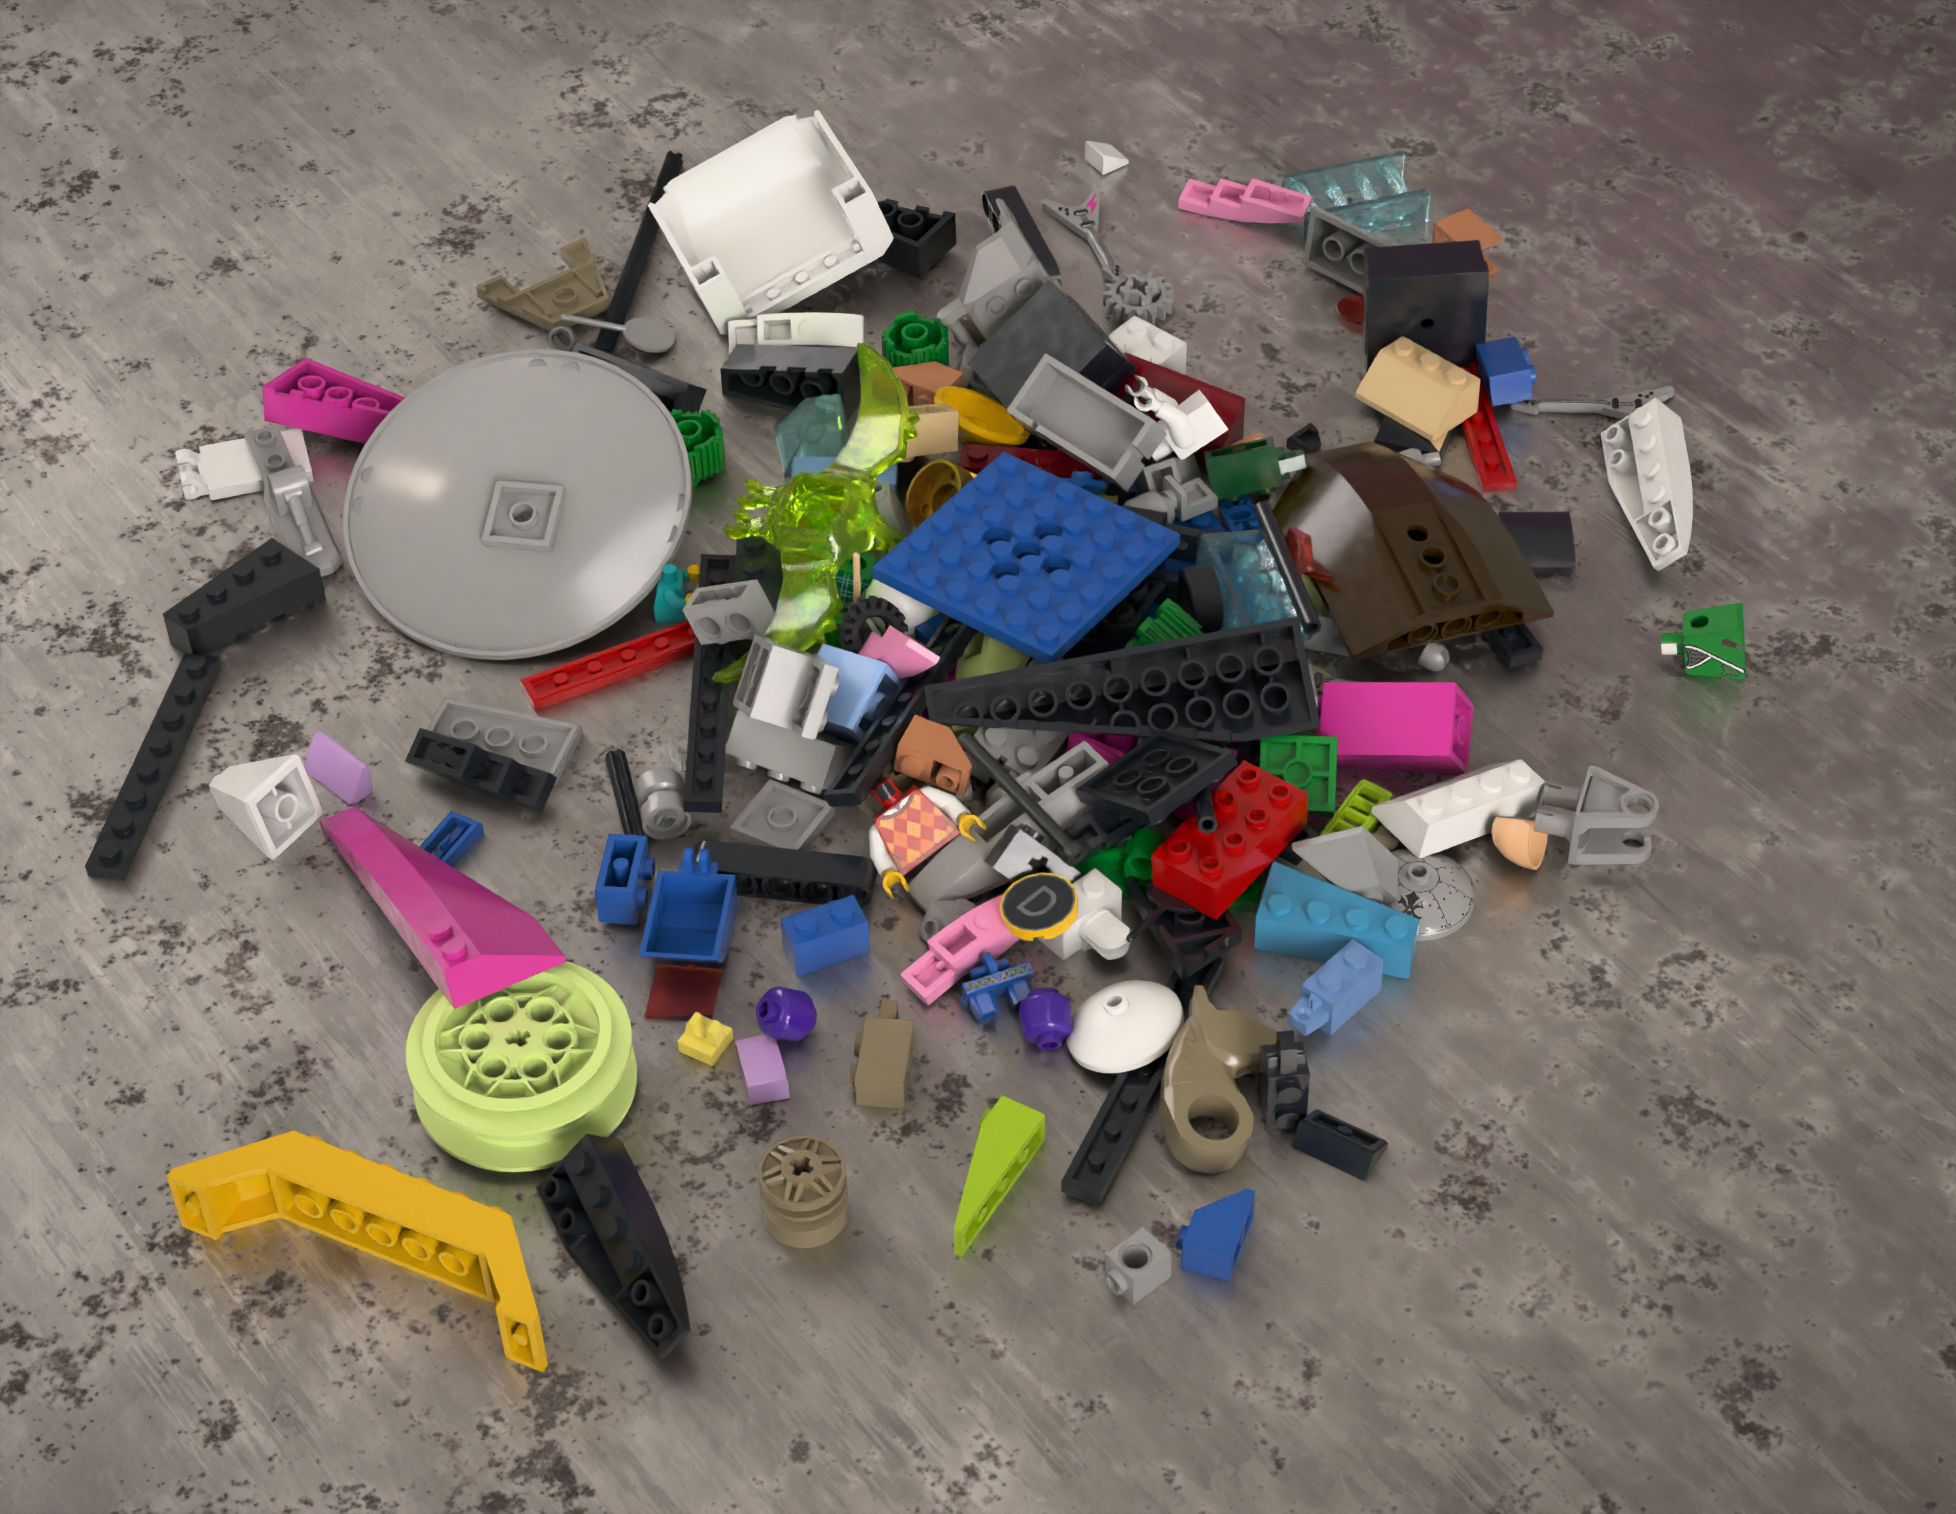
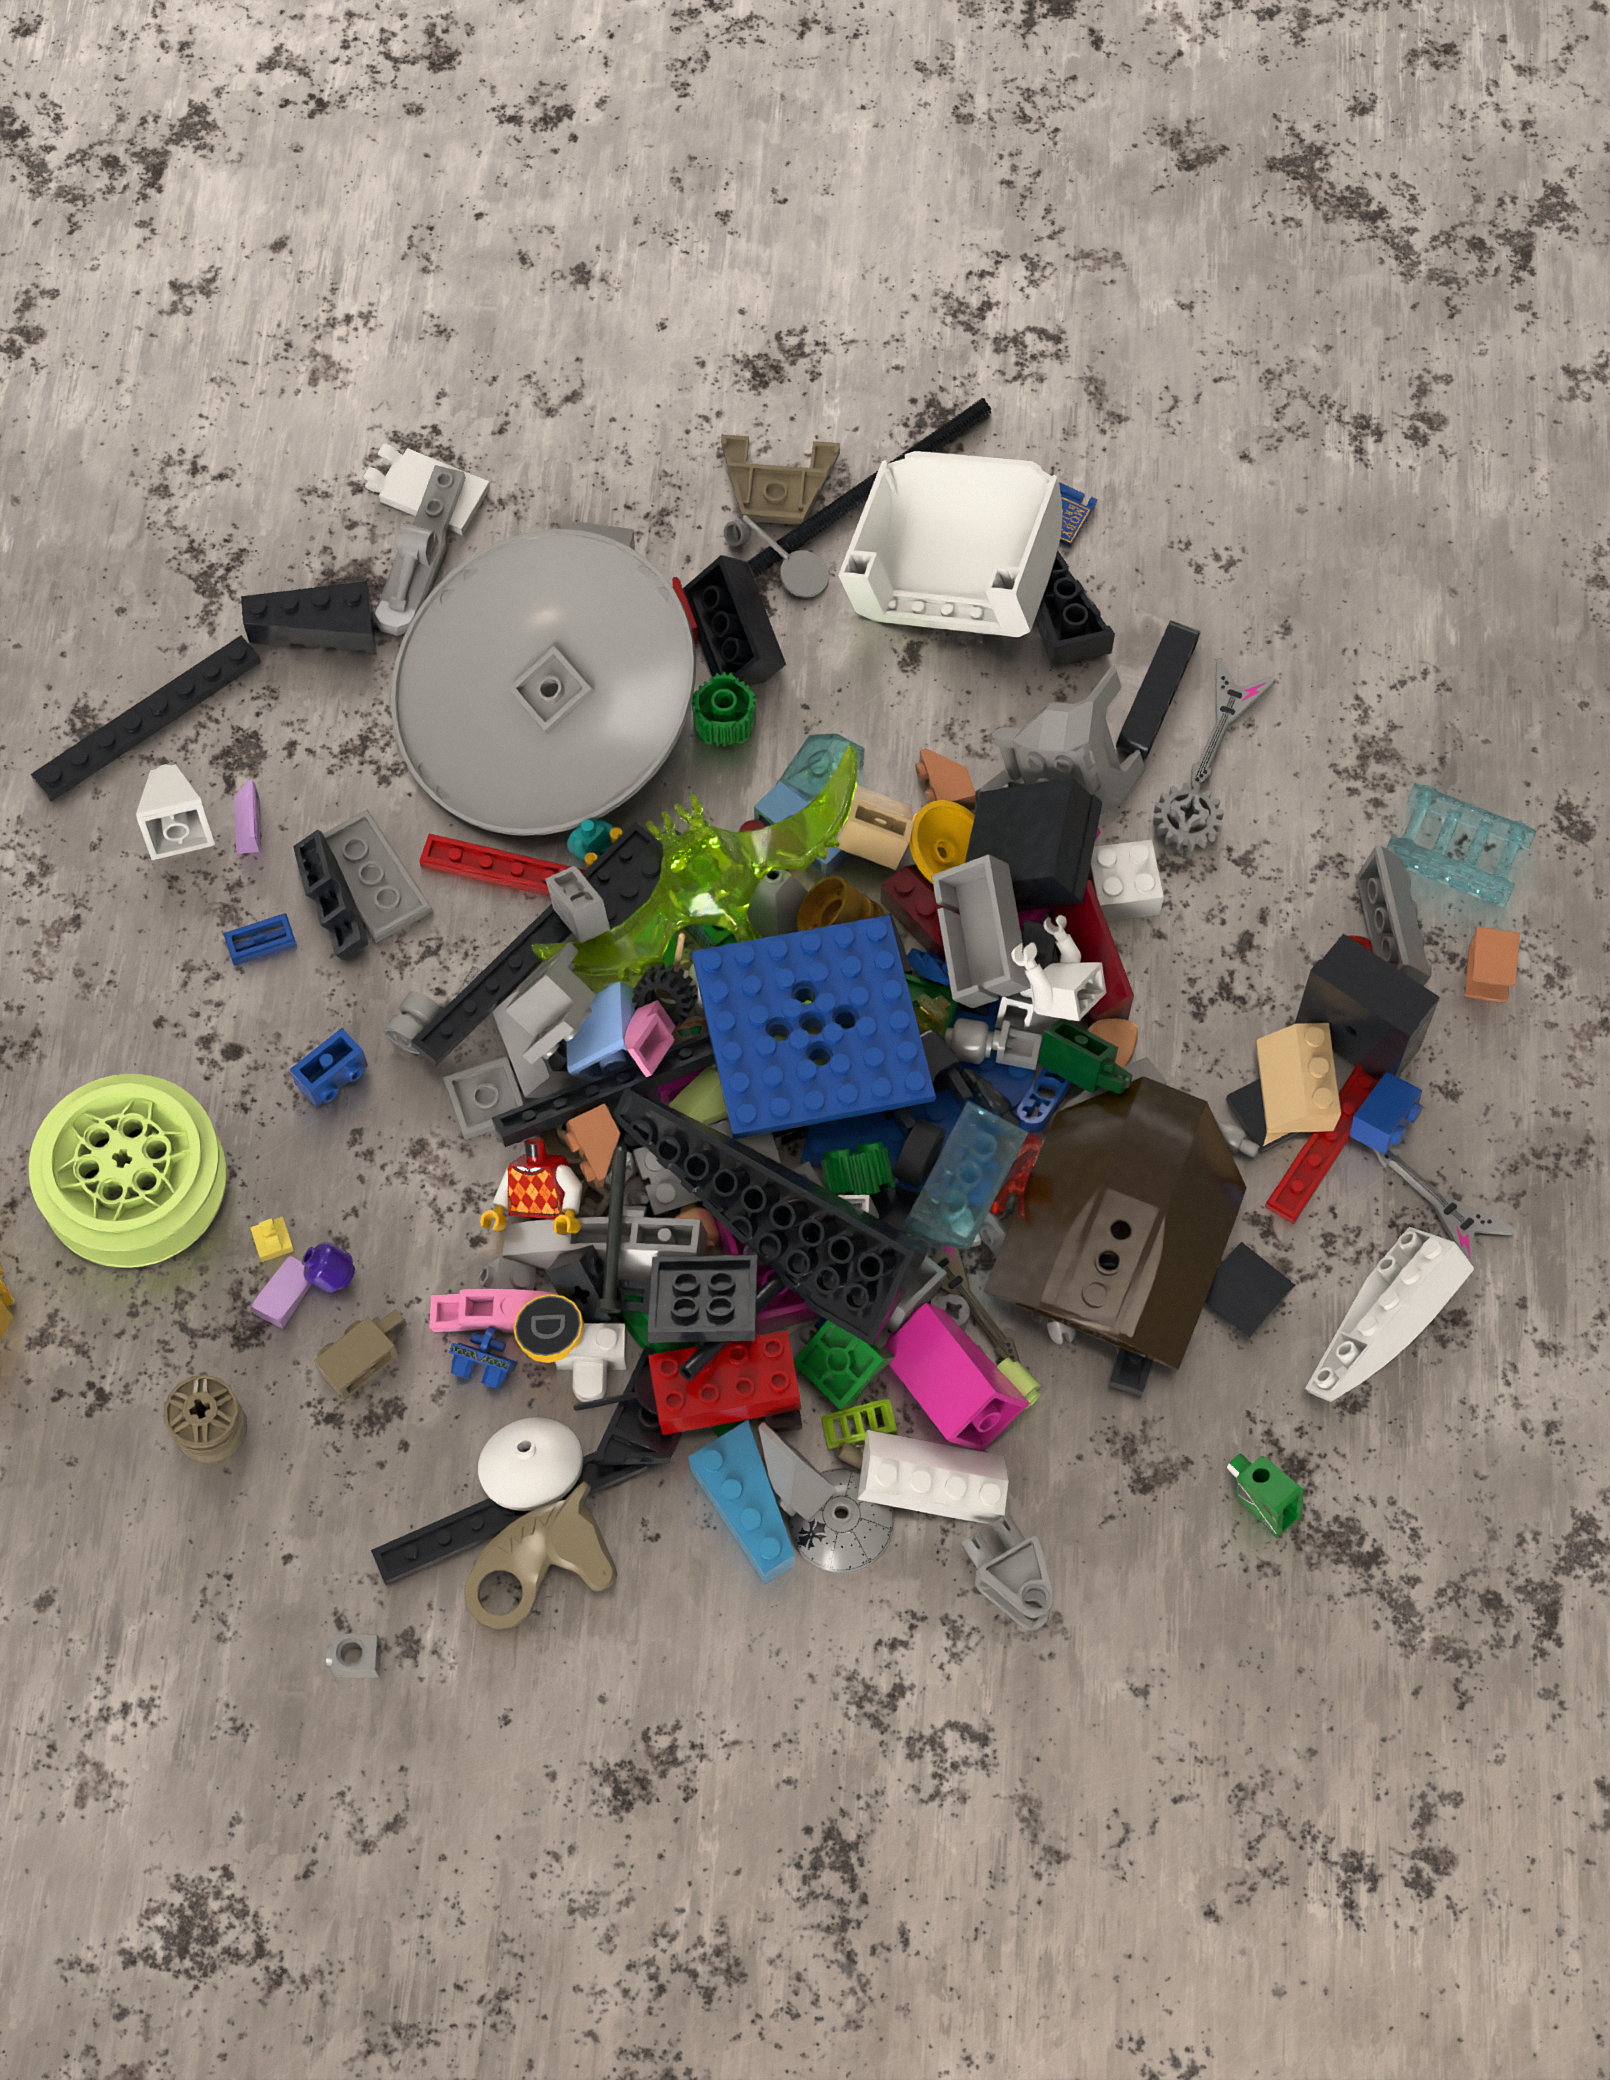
camera: 40 degrees right, 20 degrees up
dark pink wedge [263,358,405,444] -> none
dark pink wedge [319,807,566,1009] -> none
black wedge [536,1133,691,1359] -> none
black axle [606,749,650,857] -> none
blue piece [639,848,738,963] -> none
clear red piece [645,961,723,1021] -> none
black beam [694,840,878,908] -> none
black wedge [720,344,862,425] -> none
white slope [728,312,865,354] -> none
blue brick [780,895,870,977] -> none
green brick [881,310,949,371] -> none
lime slope [953,1095,1045,1257] -> none
dark purple head [1019,988,1073,1051] -> none
black slope [1077,579,1164,653] -> none
white slope [1085,141,1129,175] -> none
blue slope [1176,1189,1255,1282] -> none
bright pink slope [1178,178,1313,224] -> none
black piece [1253,501,1321,635] -> none
black hinge [1257,1030,1310,1130] -> none
black tile [1286,423,1321,456] -> none
medium blue hinge [1287,939,1384,1036] -> none
black slope [1292,1109,1388,1179] -> none
light nougat helmet [1491,817,1548,870] -> none

